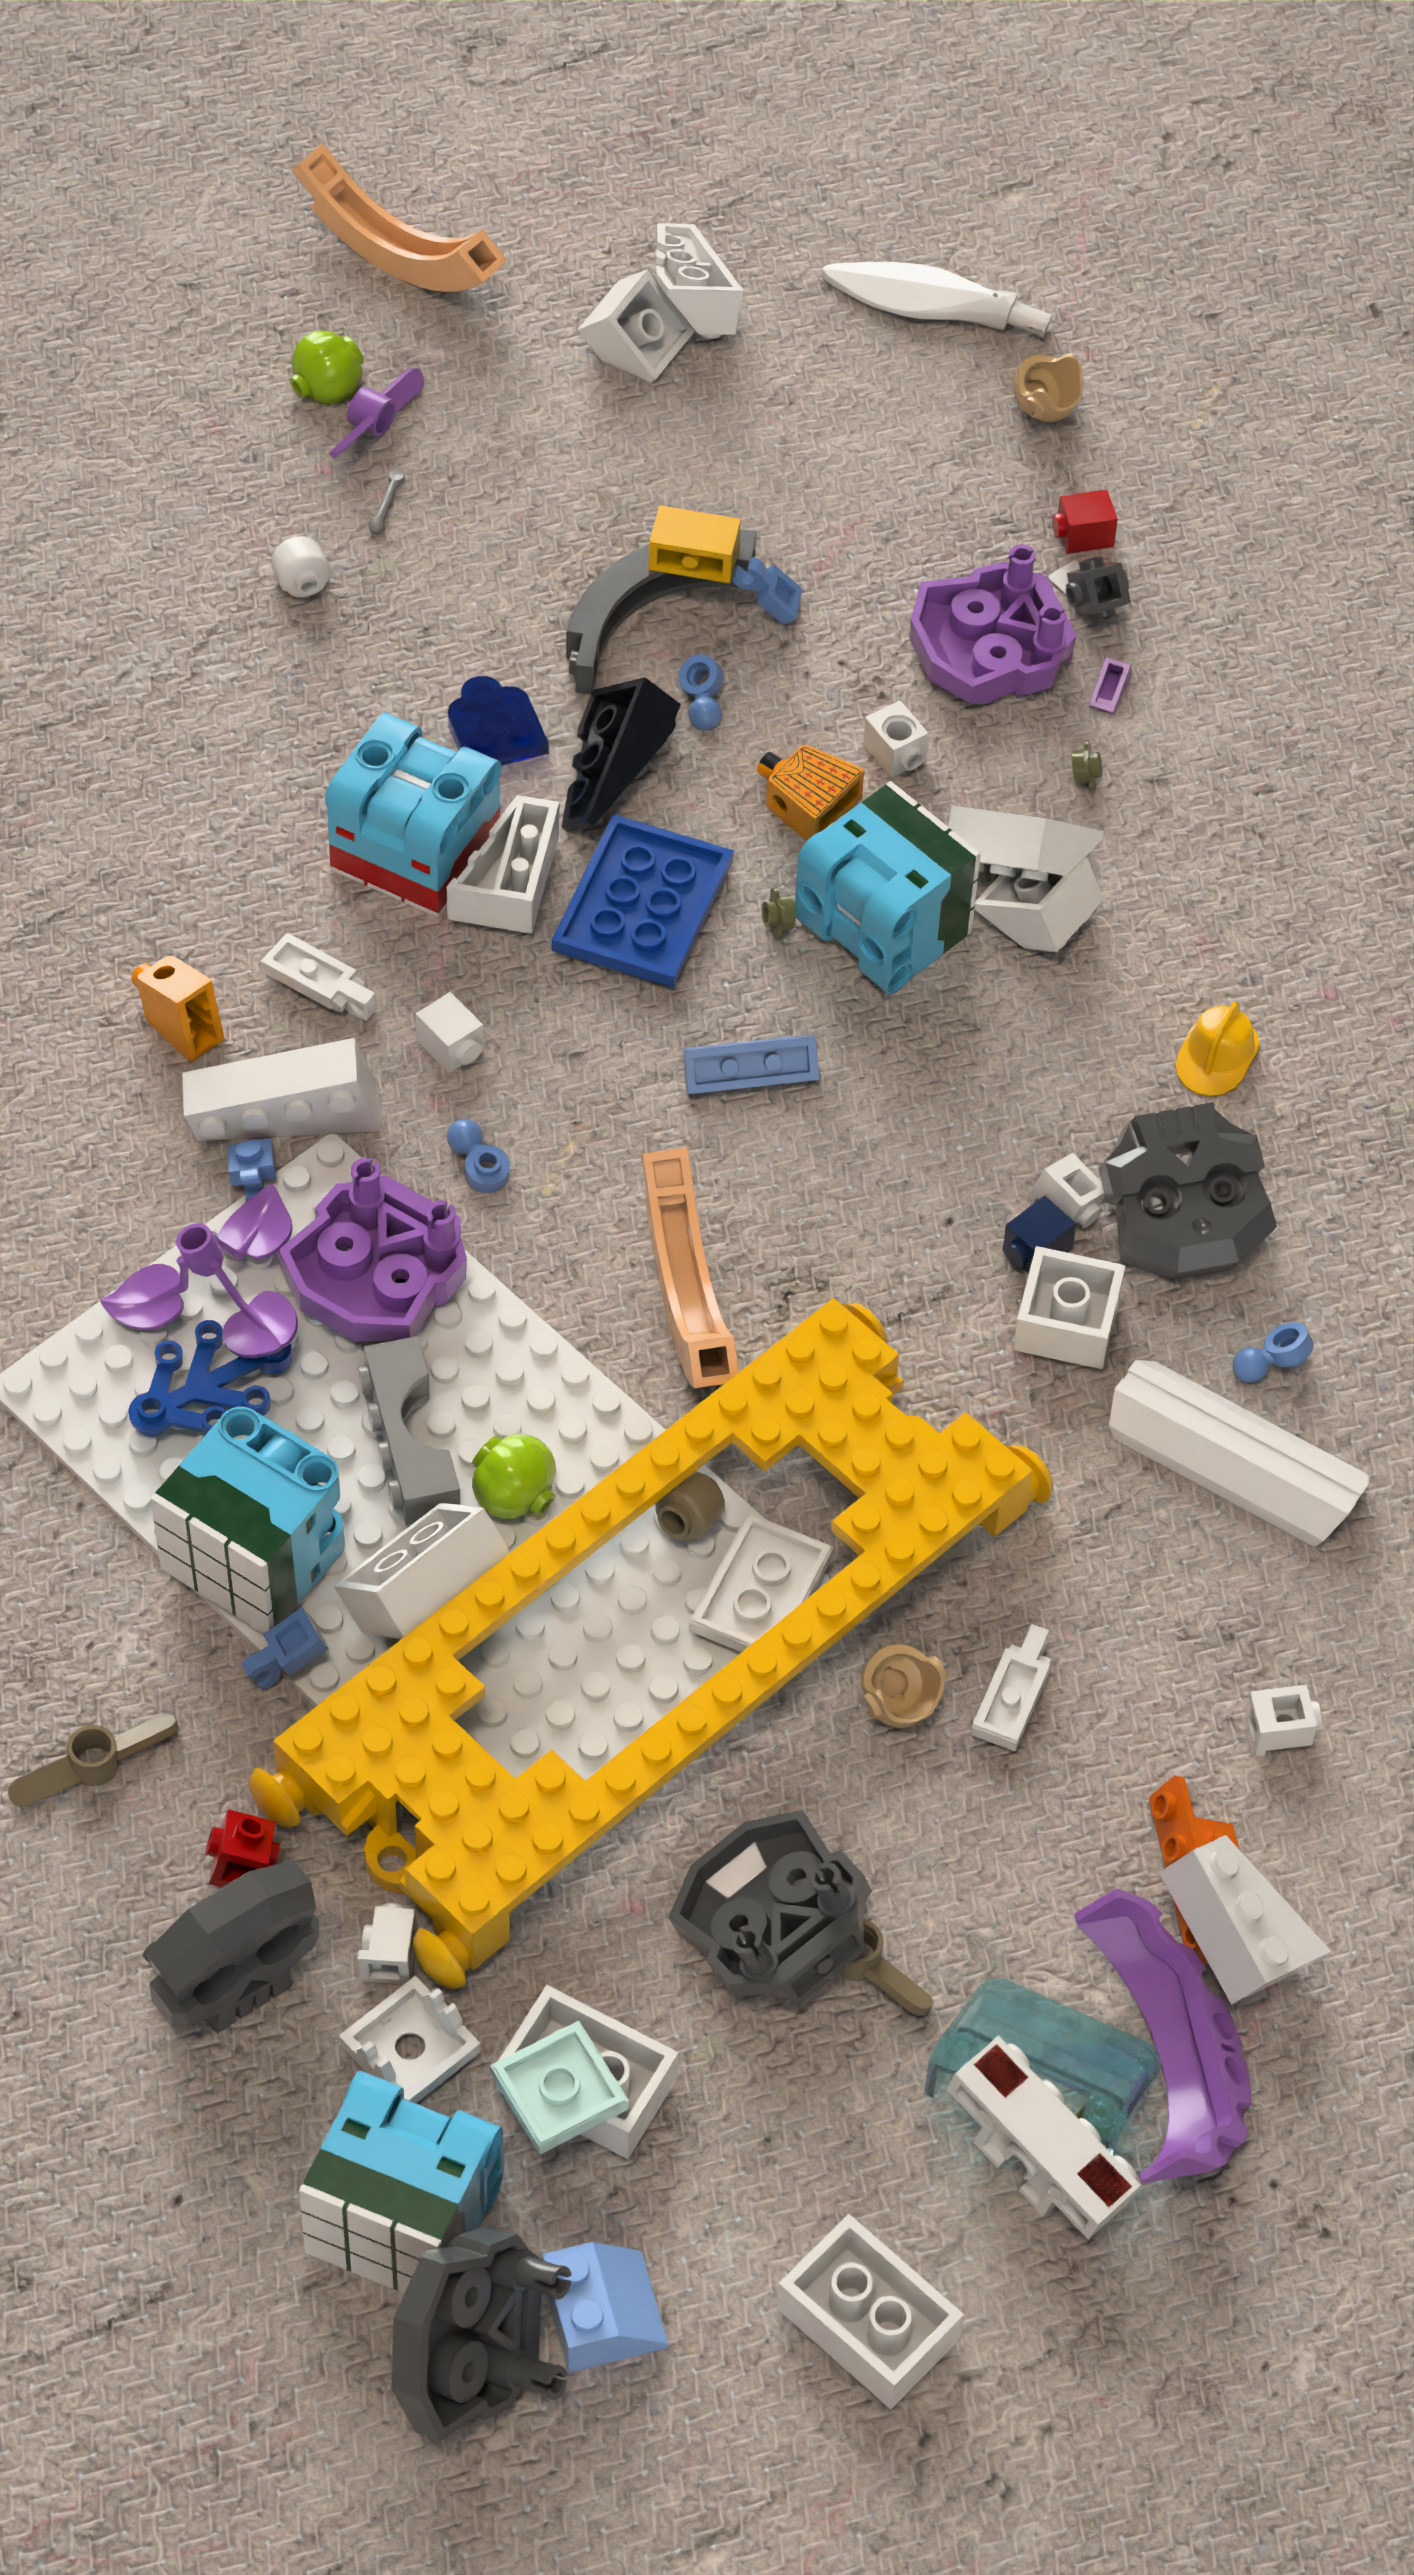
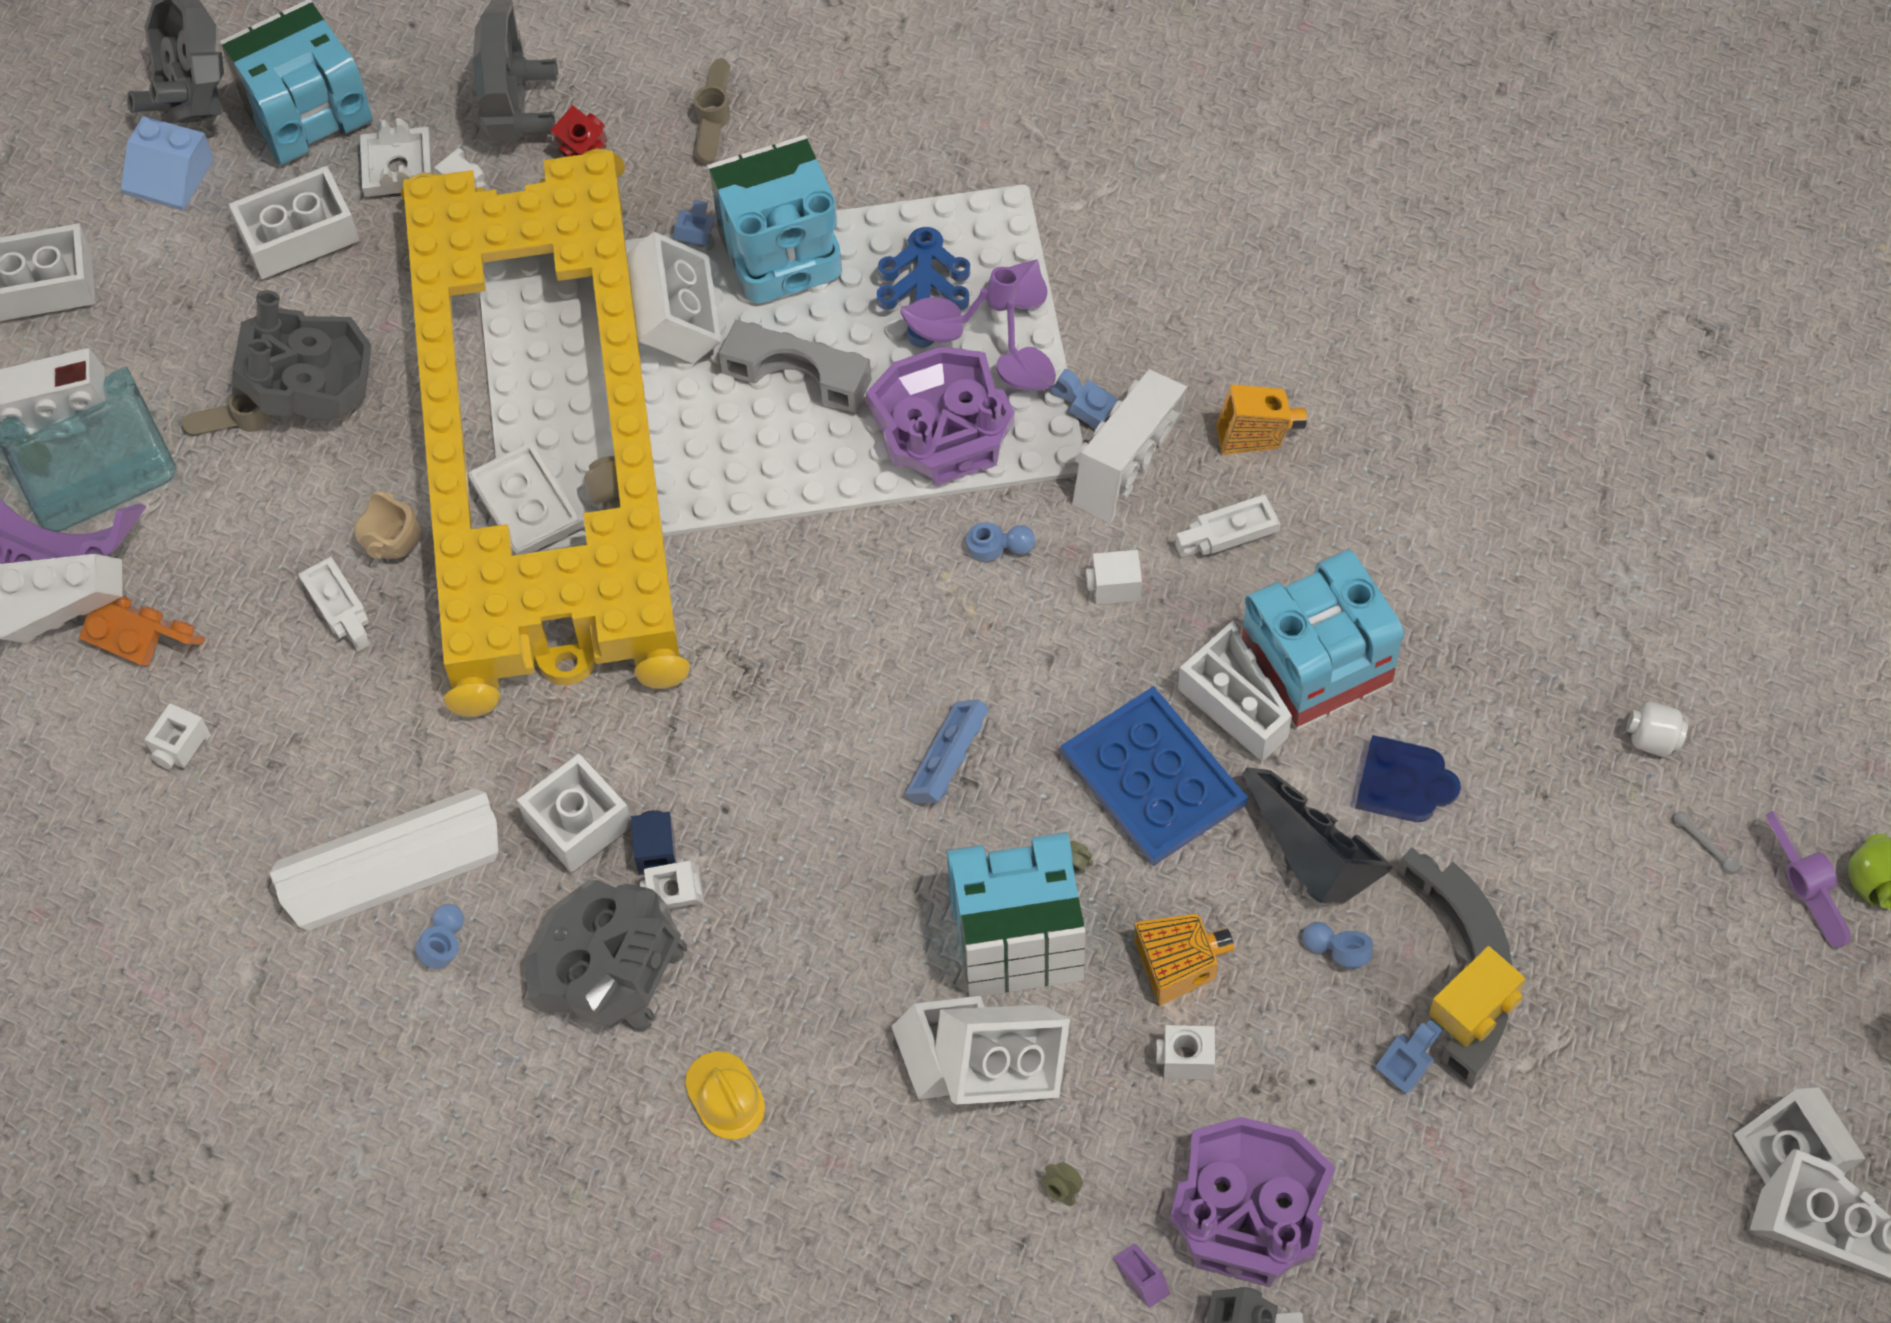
camera: 130 degrees right, 5 degrees up
lime plant [472,1434,556,1519] -> none
light aqua tile [490,2021,629,2155] -> none
light nougat arch [641,1147,739,1388] -> none

